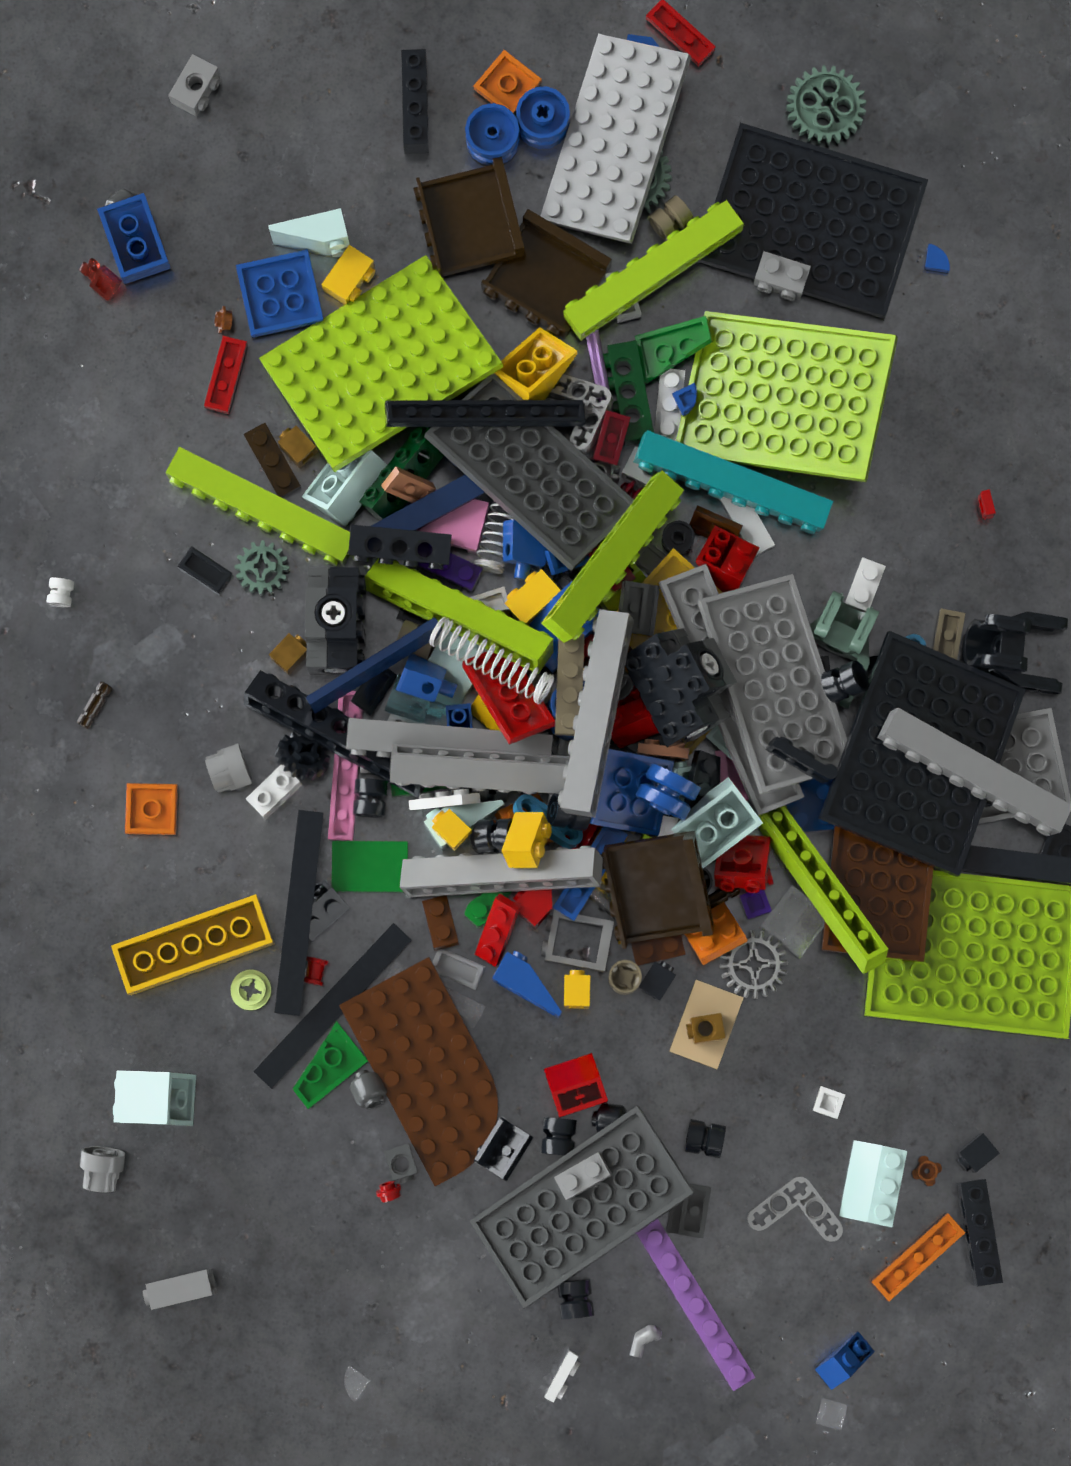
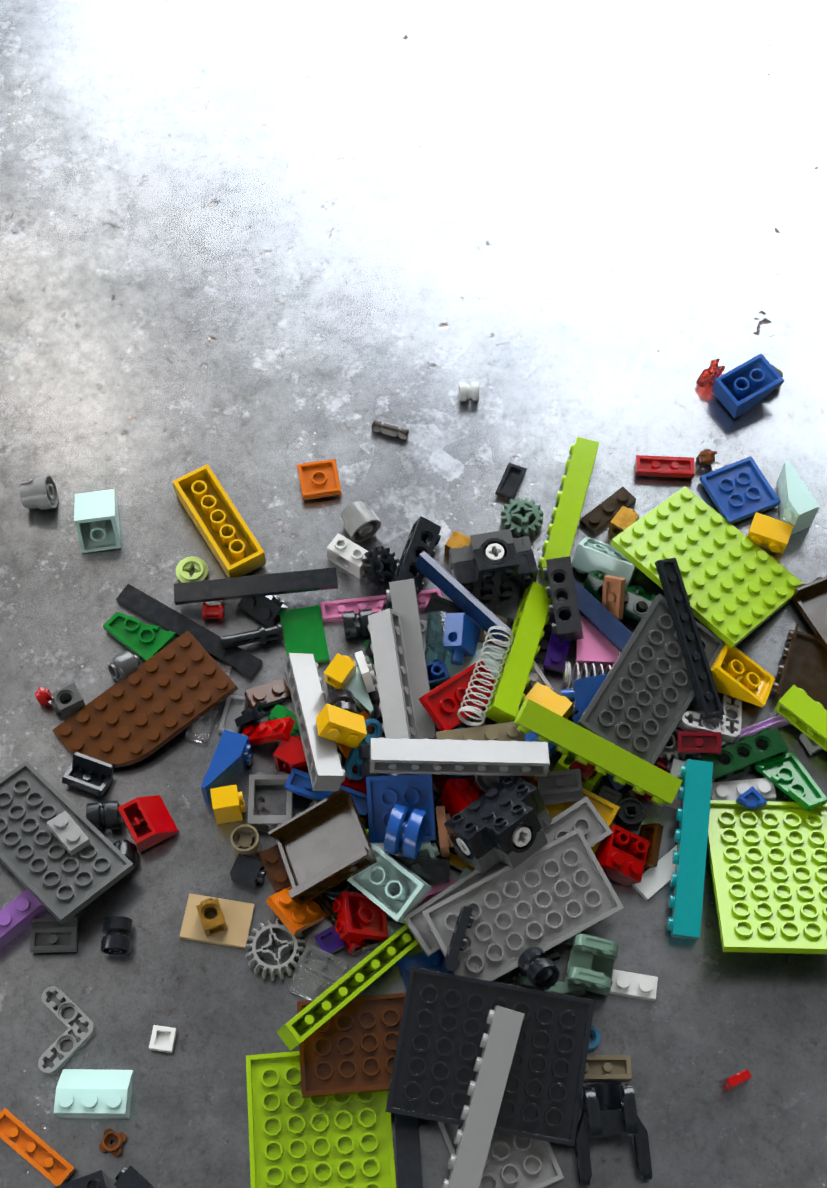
camera: 75 degrees right, 20 degrees down
none -> black pin [220,622,284,650]
none -> black plate [234,701,271,727]

